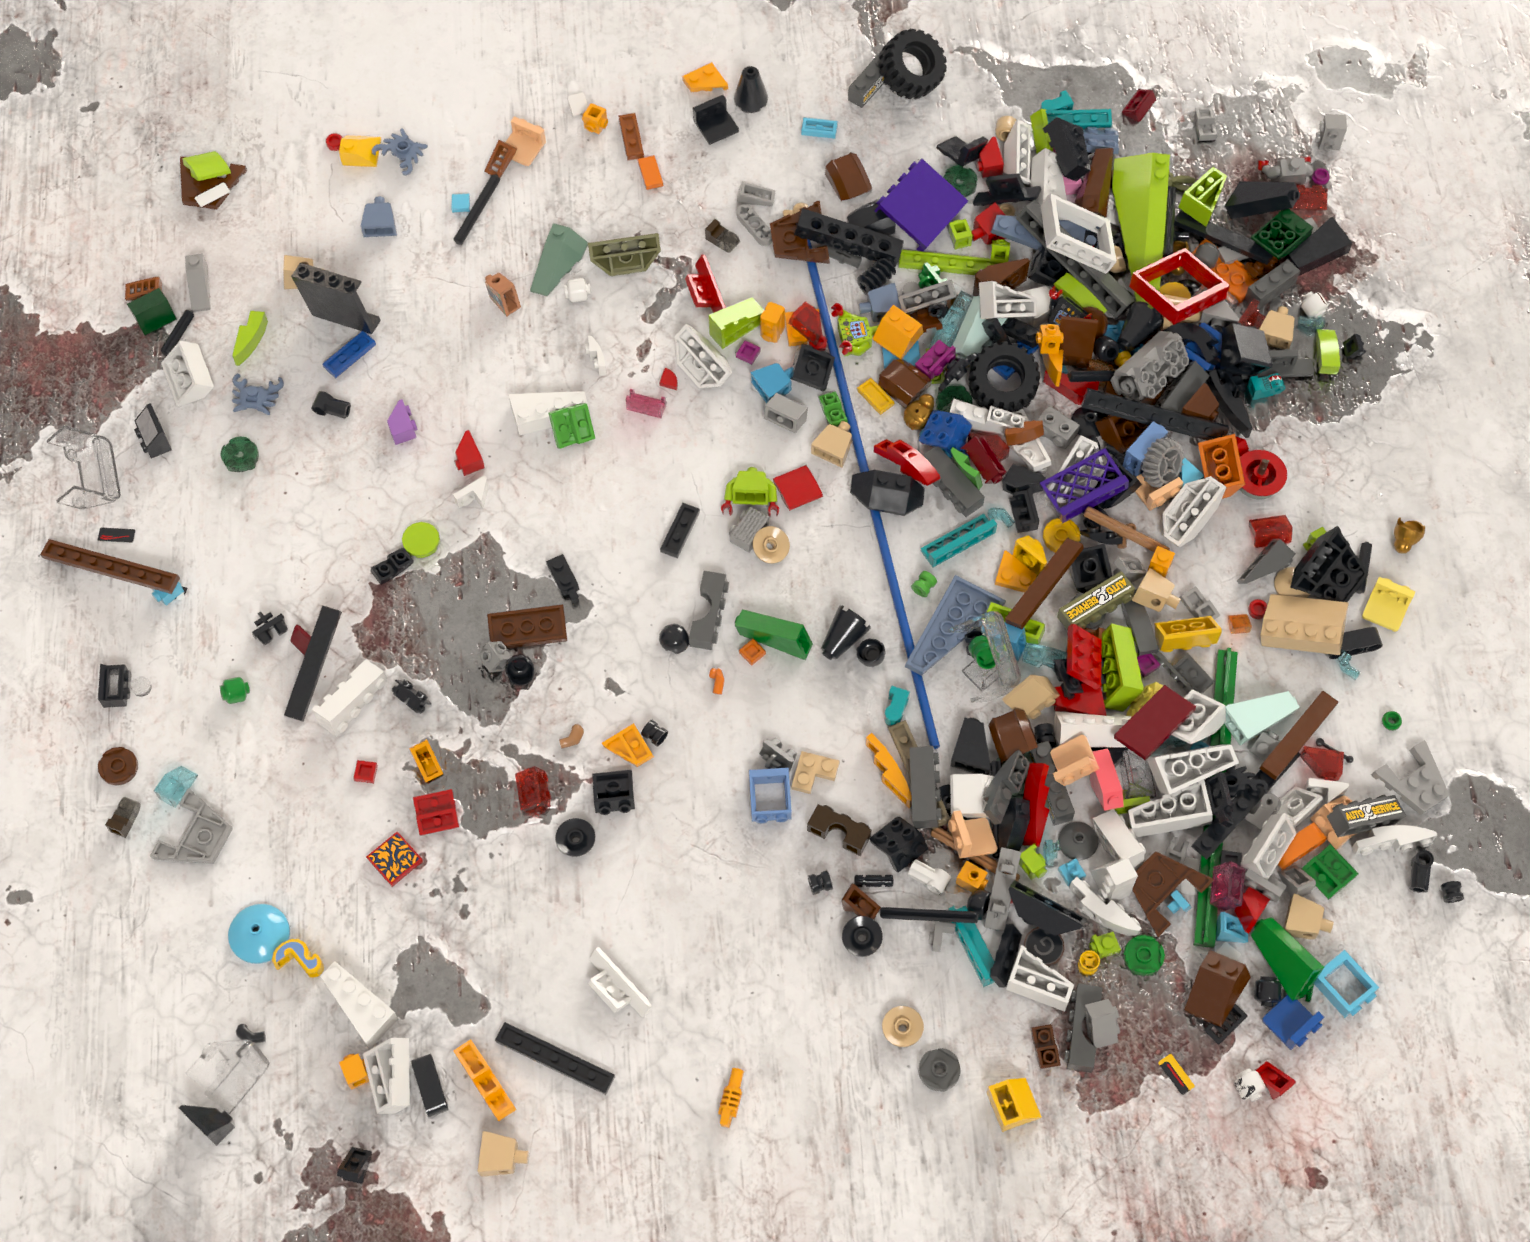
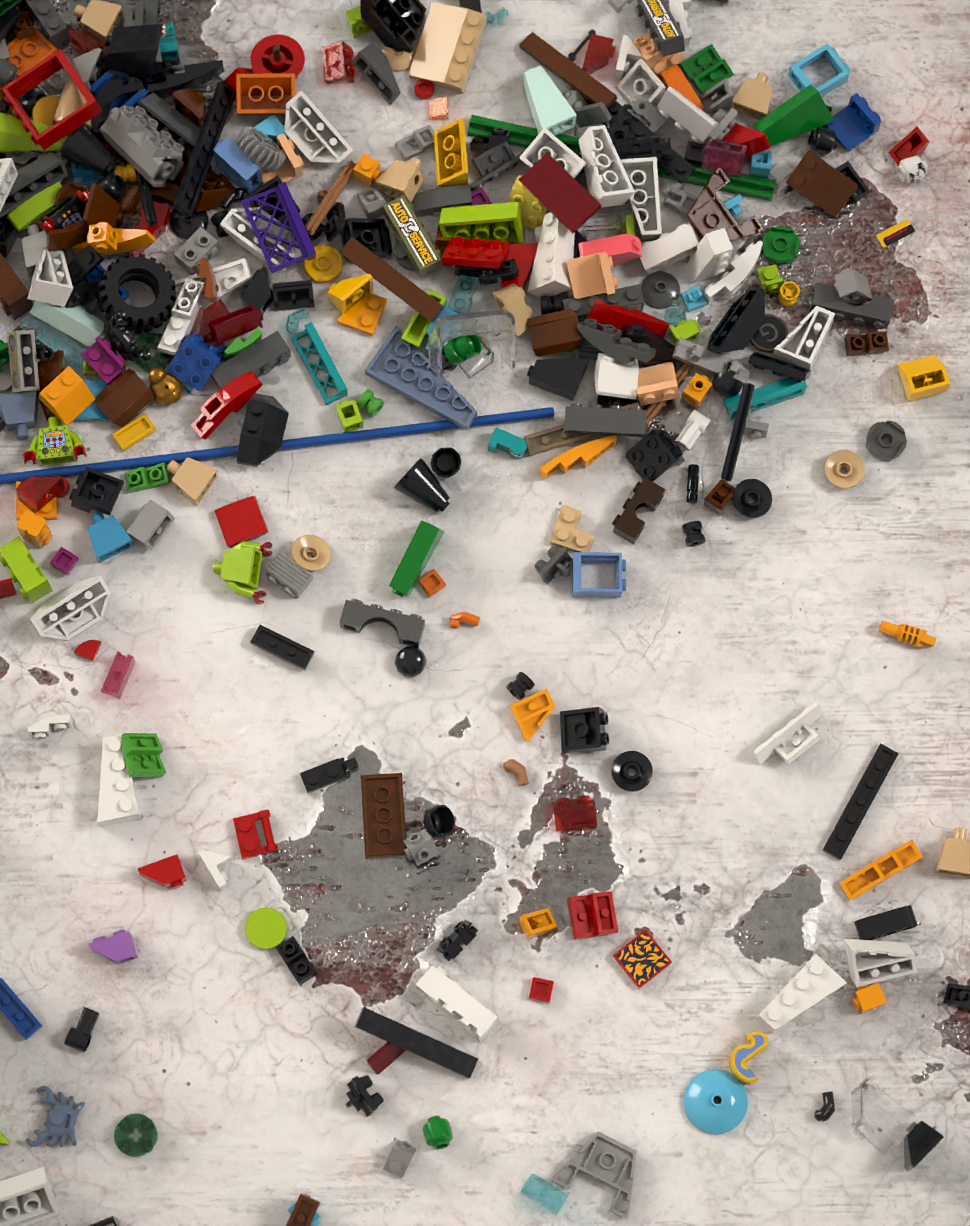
camera: 90 degrees left, 10 degrees up
none -> reddish brown slope [47,222,85,251]
none -> red plate [233,810,279,860]
none -> lime brick [336,400,363,432]
none -> light grey bracket [383,1140,416,1179]
none -> black slope [470,128,511,151]
none -> flat silver tile [573,102,612,128]

